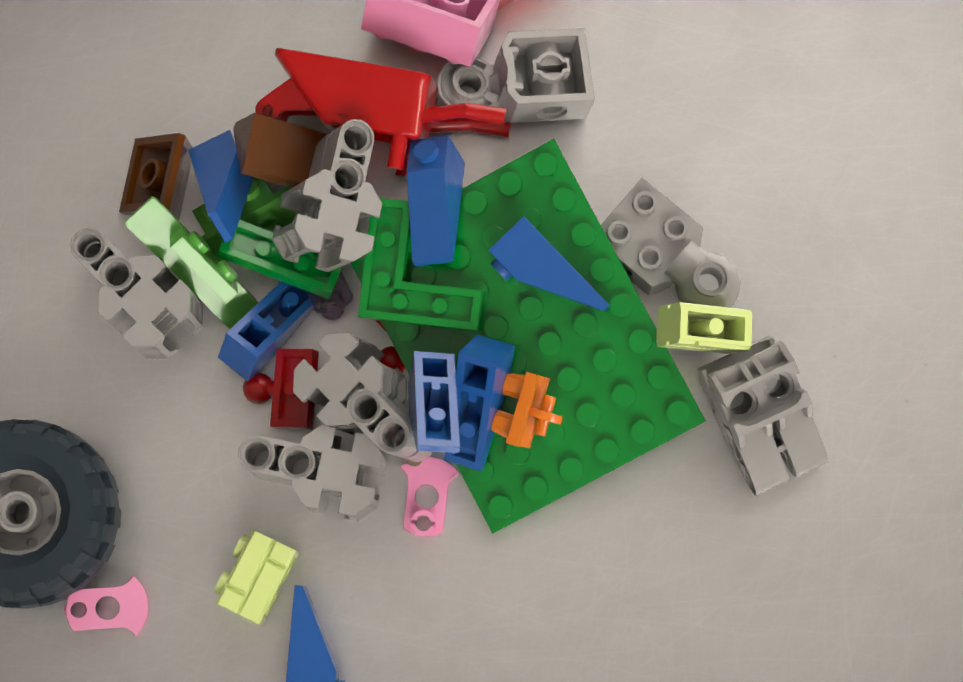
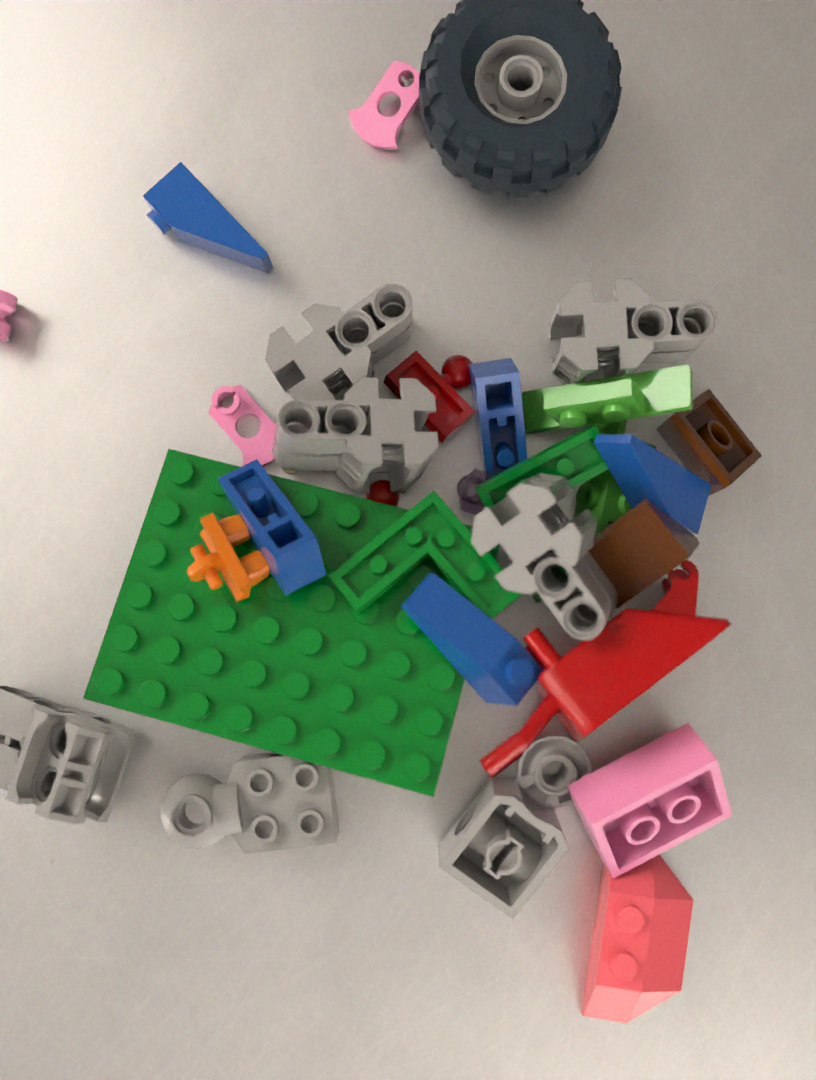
camera: 135 degrees right, 5 degrees up
yellowish green brick [214,530,299,625] -> none
slope [408,351,460,453] -> none
blue slope [488,216,611,312] -> none
yellowish green brick [656,302,753,354] -> none

